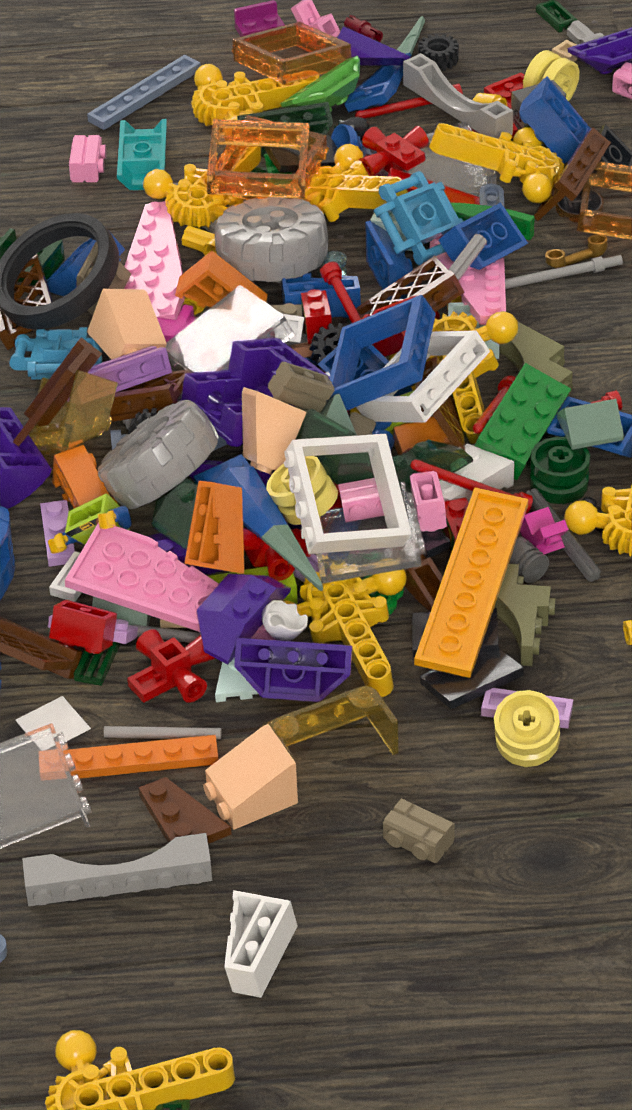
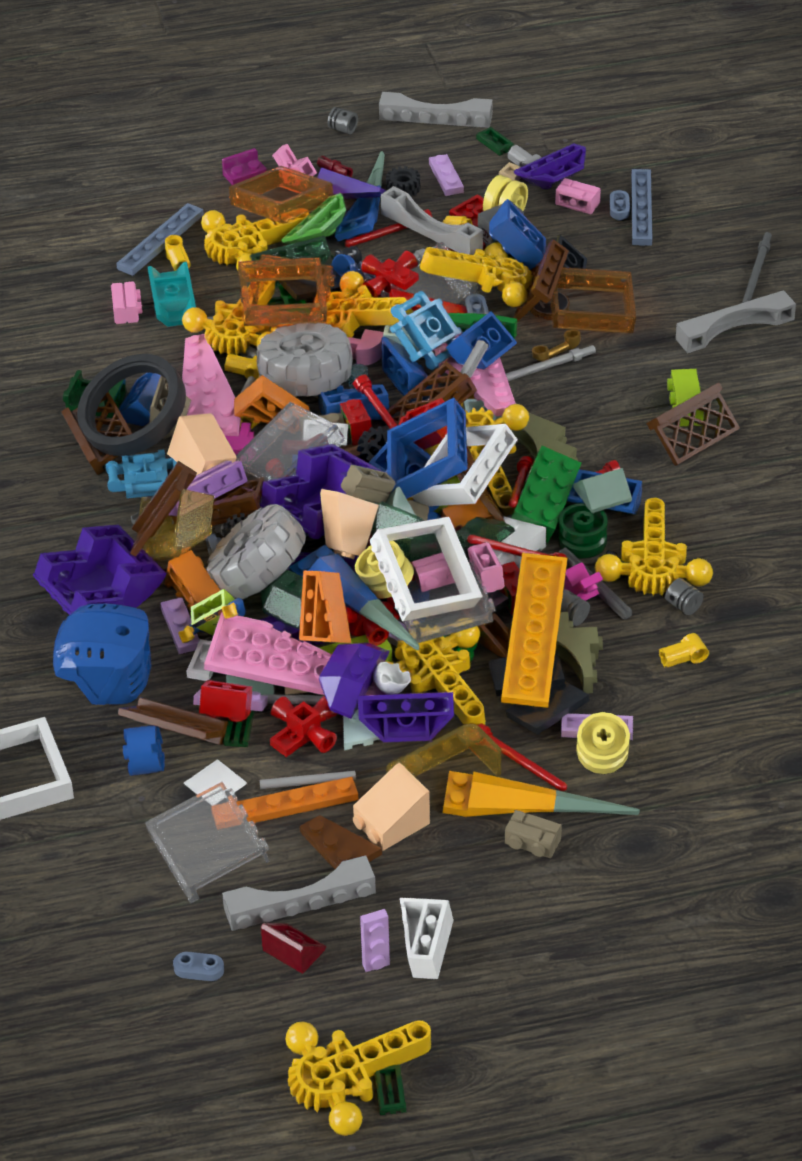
camera: 10 degrees left, 0 degrees up
none -> yellow piece [165,235,190,271]
none -> dark red slope [261,923,327,974]
none -> bright pink brick [348,329,384,366]
none -> lavender plate [360,909,390,972]
none -> lavender plate [429,154,464,196]
none -> light orange plate [442,771,640,817]
none -> red piece [471,723,567,791]

